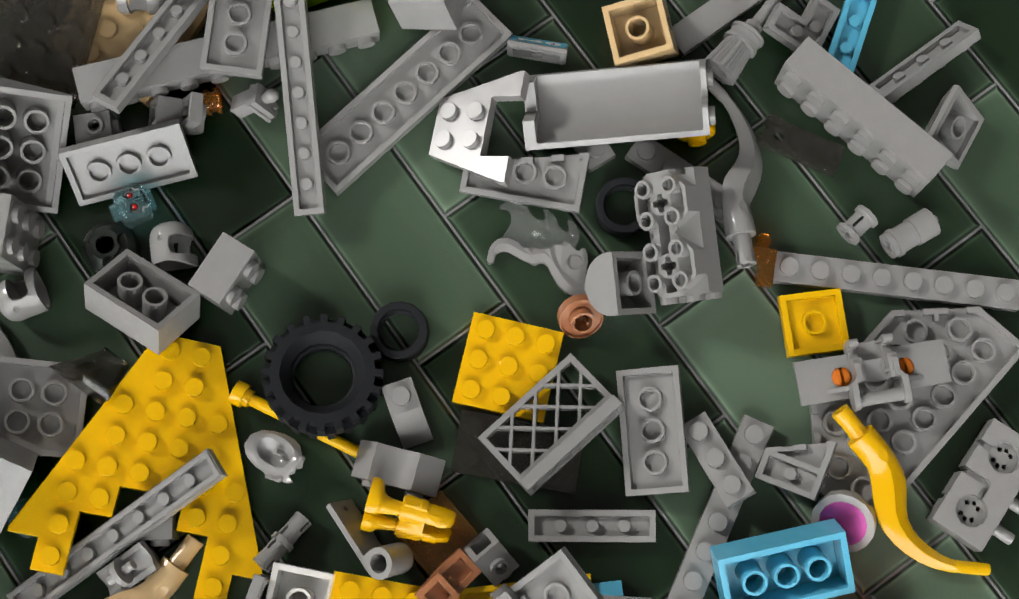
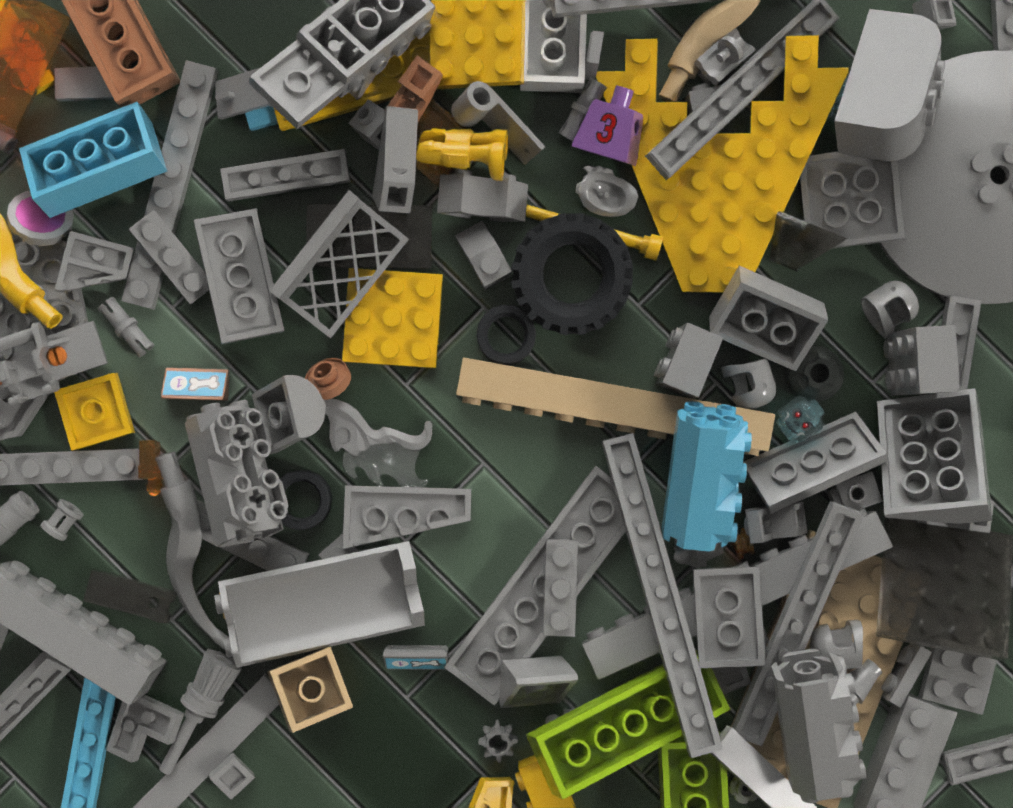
camera: 170 degrees right, 10 degrees up
wing [429,71,530,187] -> none
none -> light grey pin [98,297,154,357]
none -> slope [161,368,229,401]
none -> light grey slope [372,106,418,213]
none -> tan brick [456,357,775,456]
none -> light grey plate [543,539,578,637]
none -> medium lavender torso [572,85,643,166]
none -> medium azure brick [662,401,752,552]

